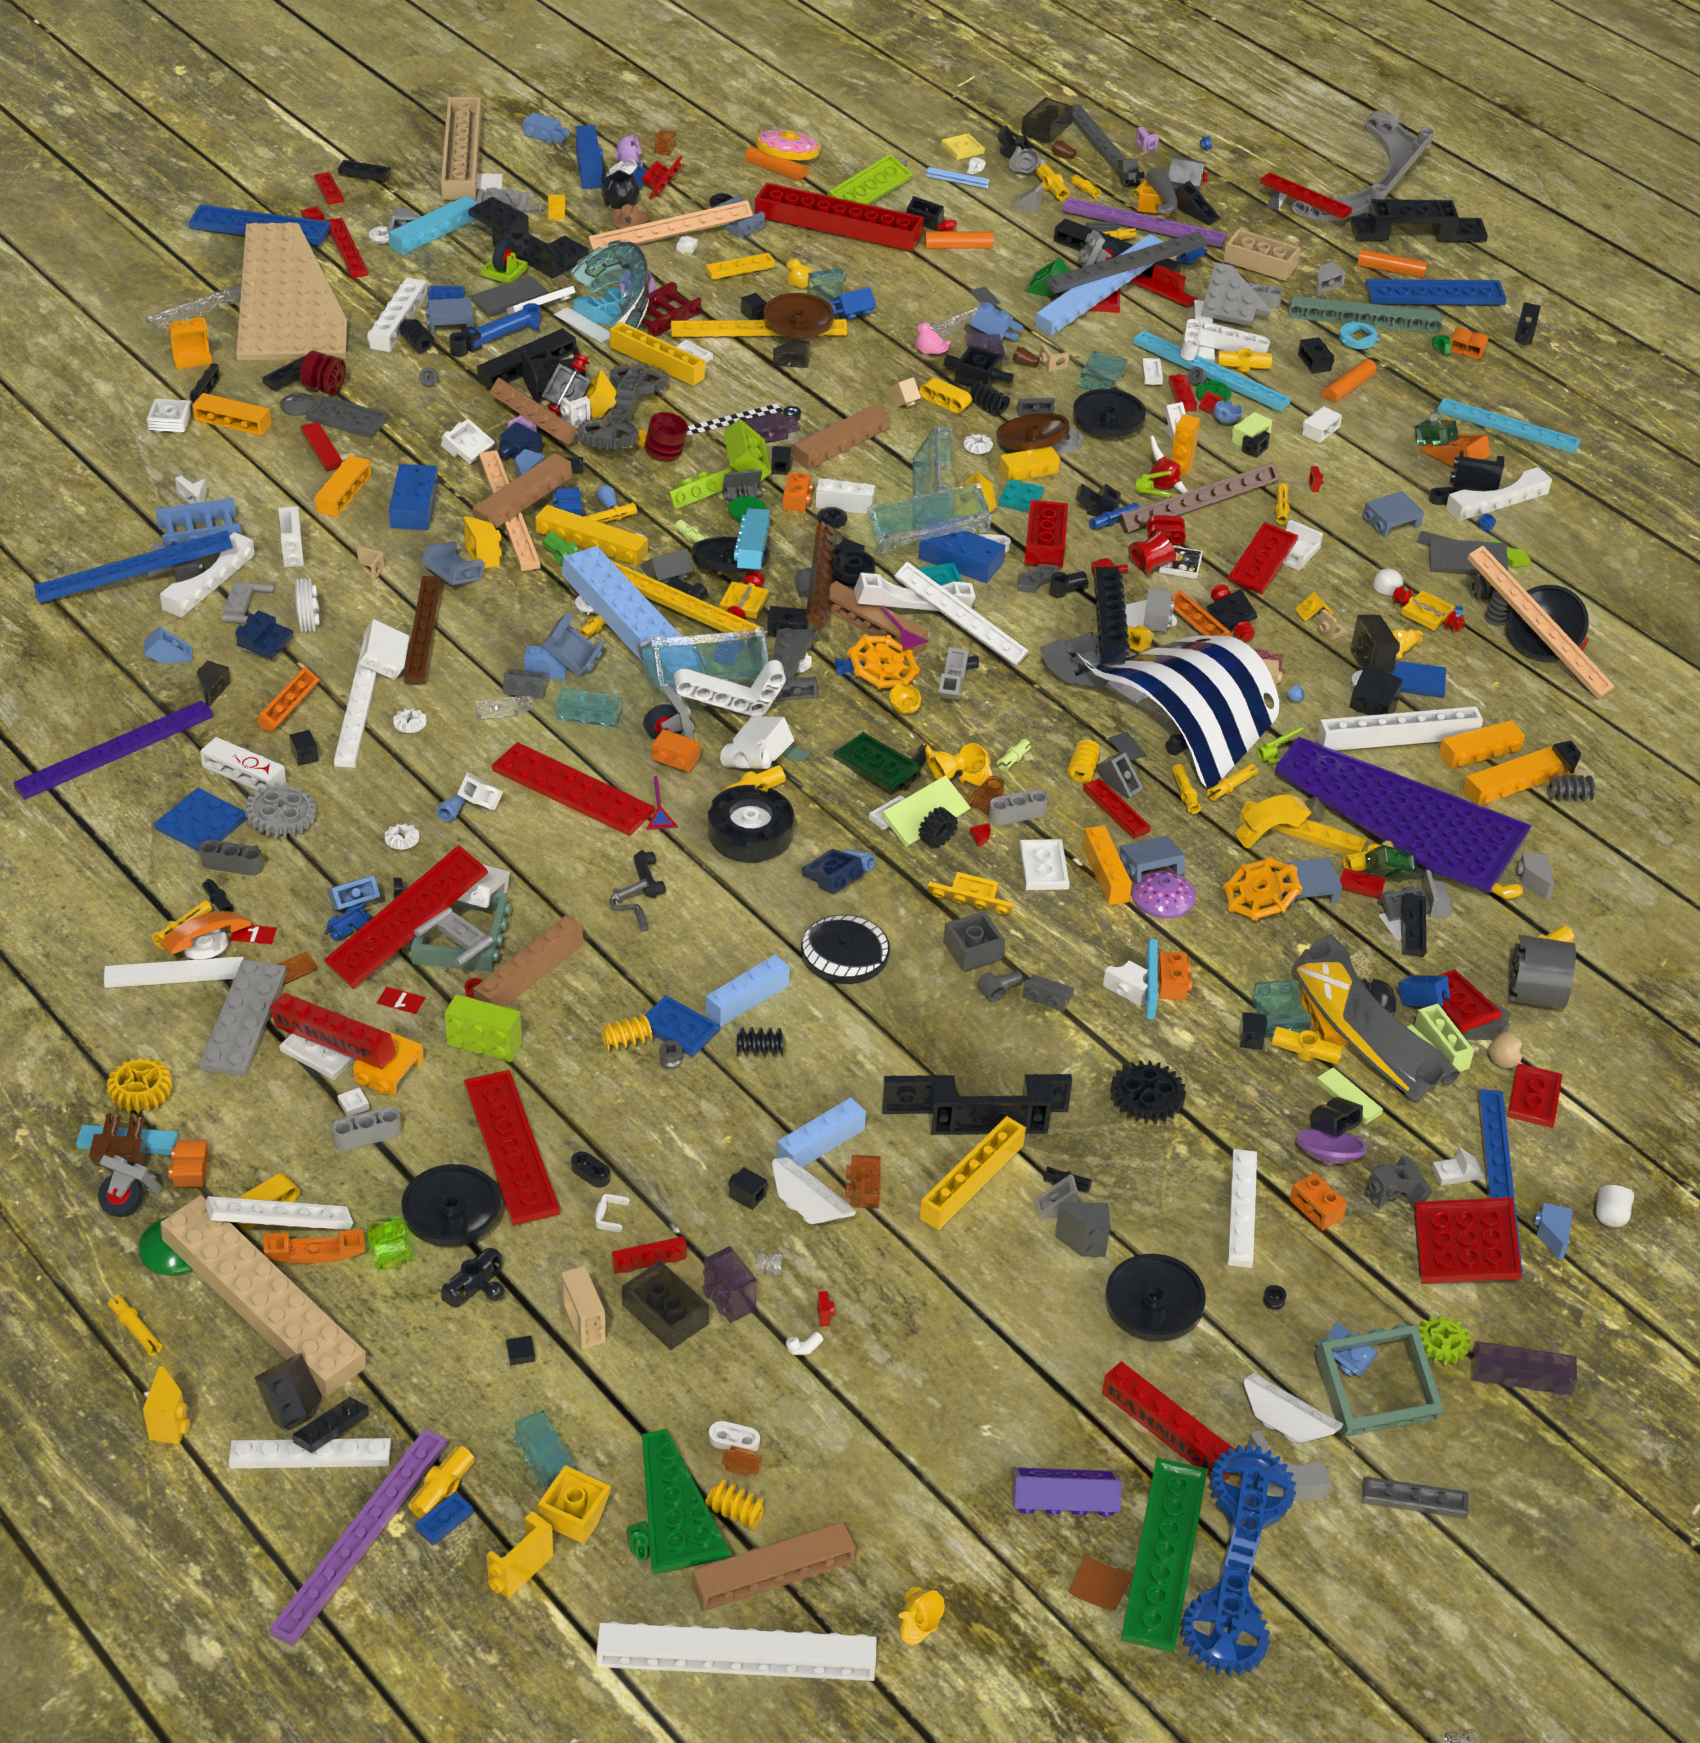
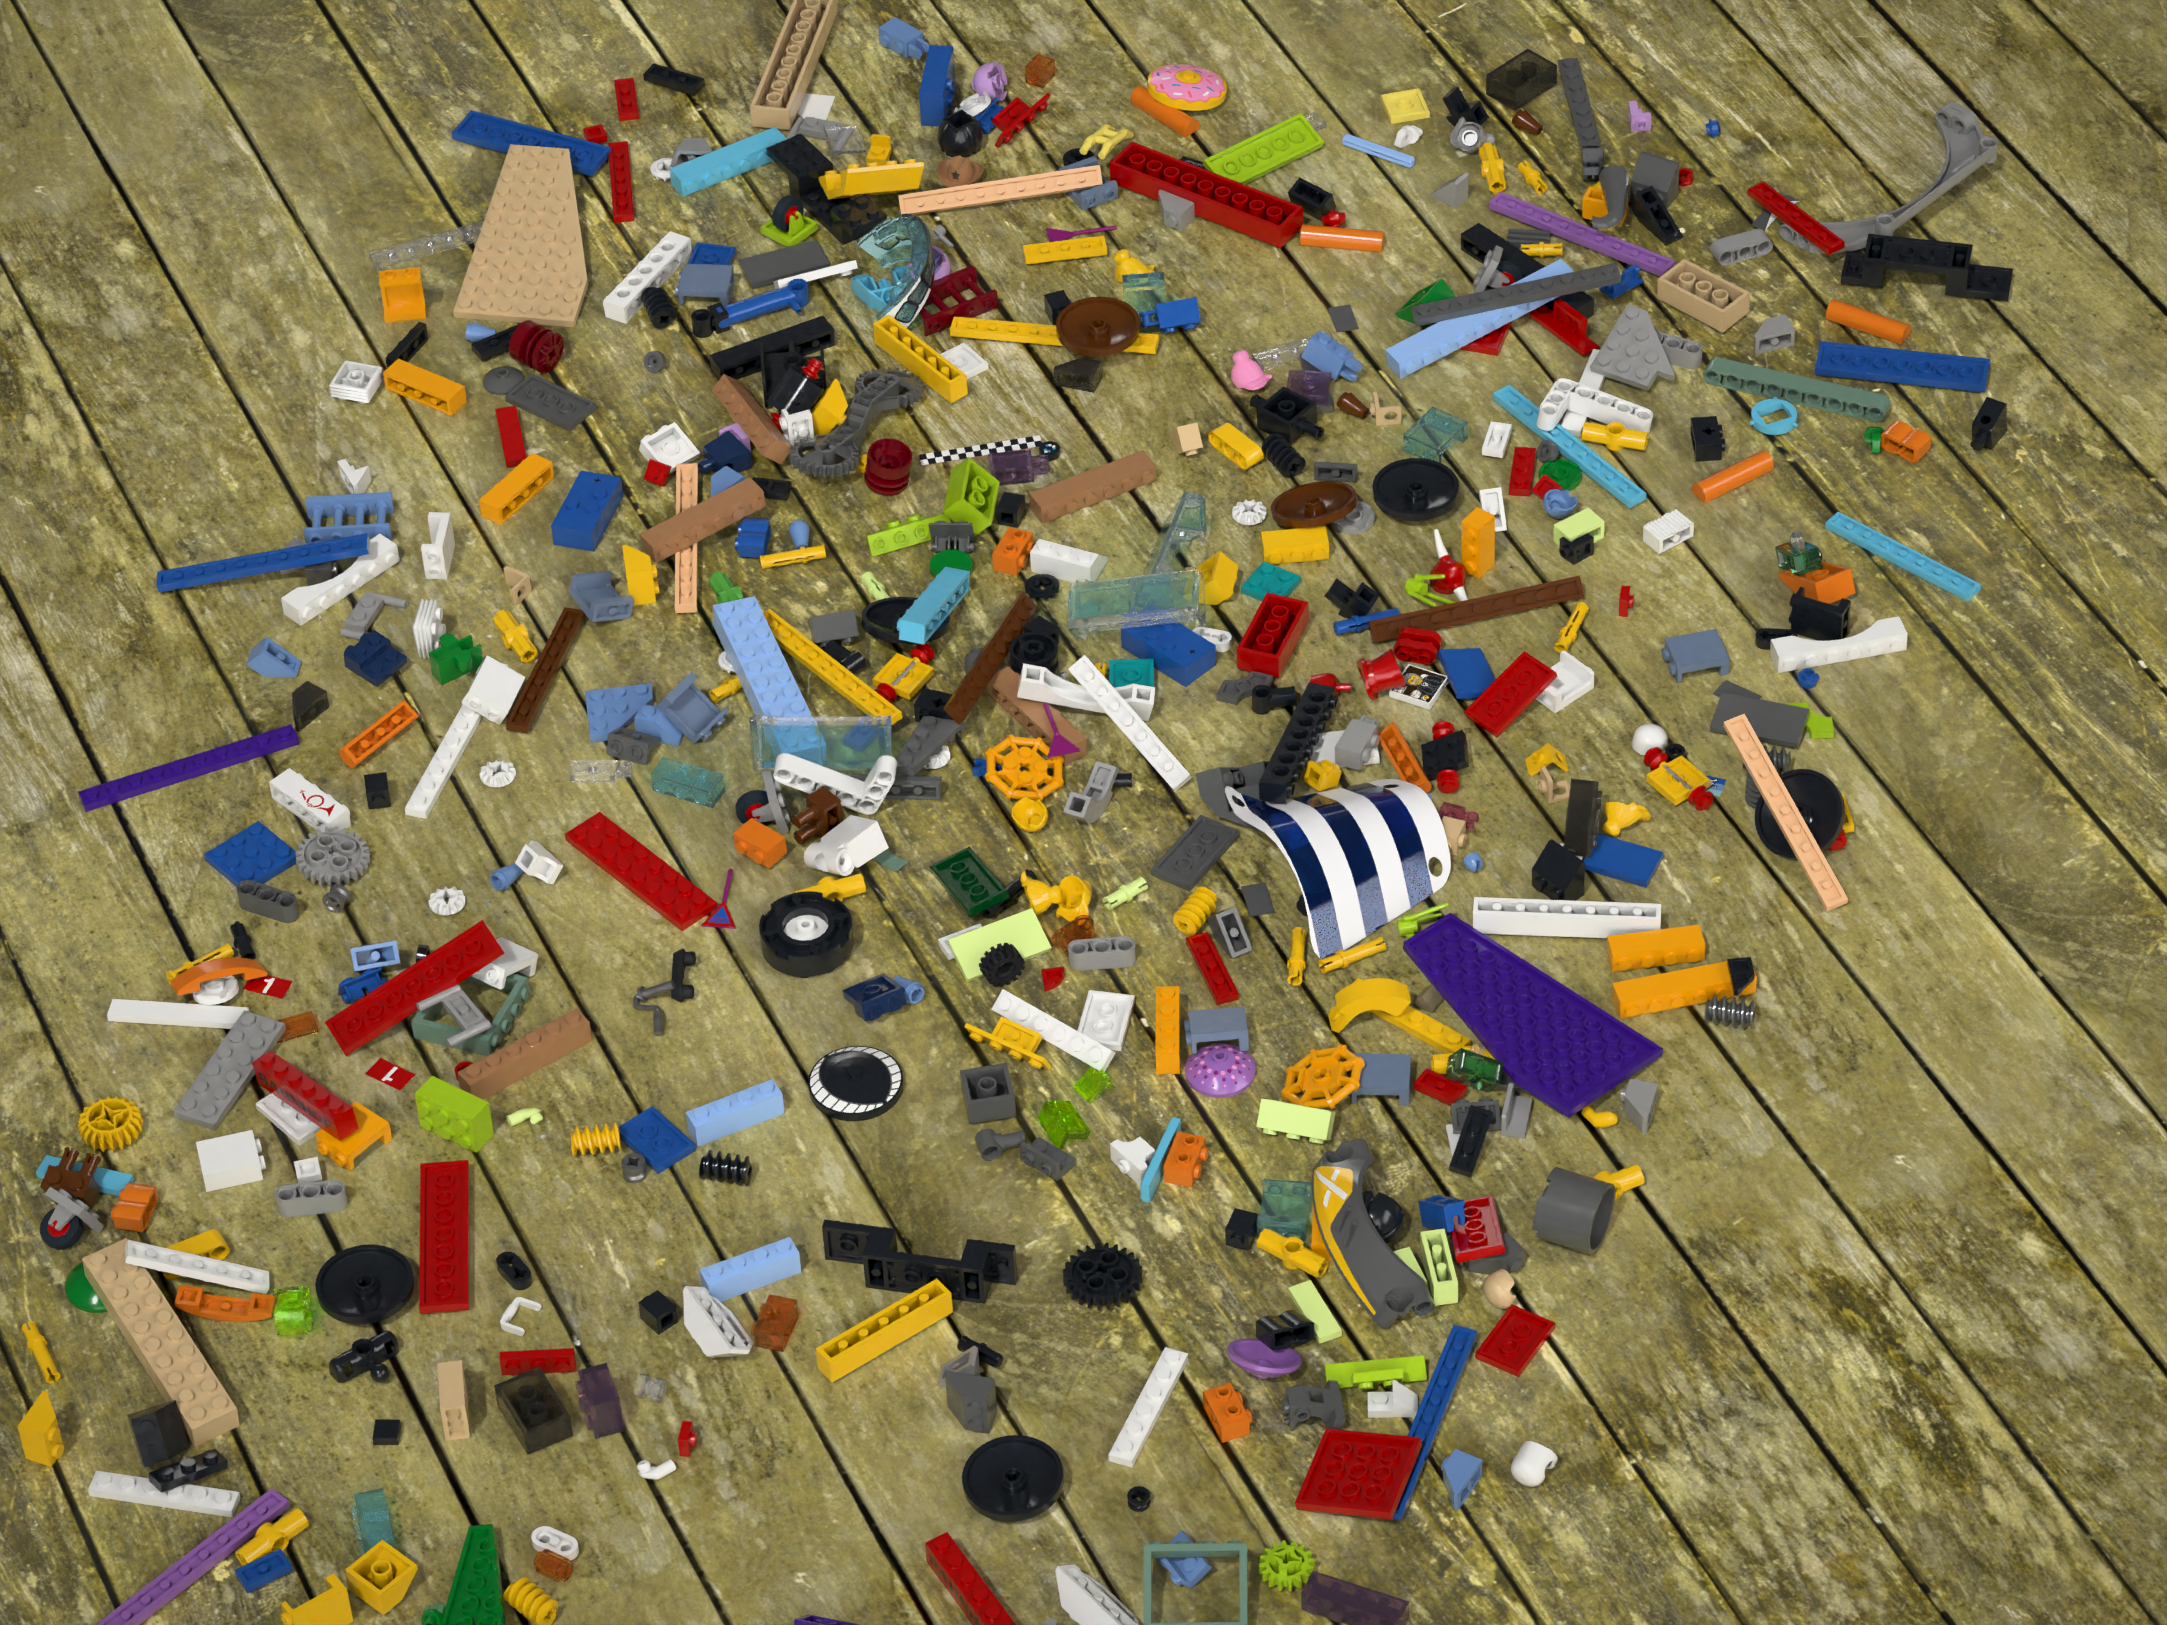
camera: 20 degrees right, 0 degrees up
yellow brick [535,505,648,566] -> none
white sticker [554,307,610,342] -> none
white plate [676,236,698,254] -> none
none -> white brick [196,1130,266,1192]
none -> flat silver wheel [322,884,352,913]
none -> green piece [429,634,483,685]
none -> medium blue cone [465,322,496,342]
none -> yellow piece [493,609,538,664]
none -> yellowish green arm [506,1107,543,1127]
none -> medium blue plate [585,683,654,743]
none -> red plate [644,459,671,486]
none -> reddish brown brick [792,786,843,845]
none -> yellow slope [818,159,924,199]
none -> white plate [991,989,1115,1073]
none -> clear neon green bracket [1038,1101,1091,1149]
none -> magenta piece [1046,226,1117,242]
none -> clear neon green bracket [1072,1066,1115,1104]
none -> light yellow piece [1079,124,1134,160]
none -> dark grey tile [1151,815,1239,892]
none -> light grey slope [1158,189,1195,232]
none -> yellowish green brick [1256,1098,1336,1144]
none -> lime bracket [1325,1355,1427,1390]
none -> blue tile [1438,648,1495,699]
none -> black bush [1665,744,1685,763]
none -> light grey beam [1710,229,1773,266]

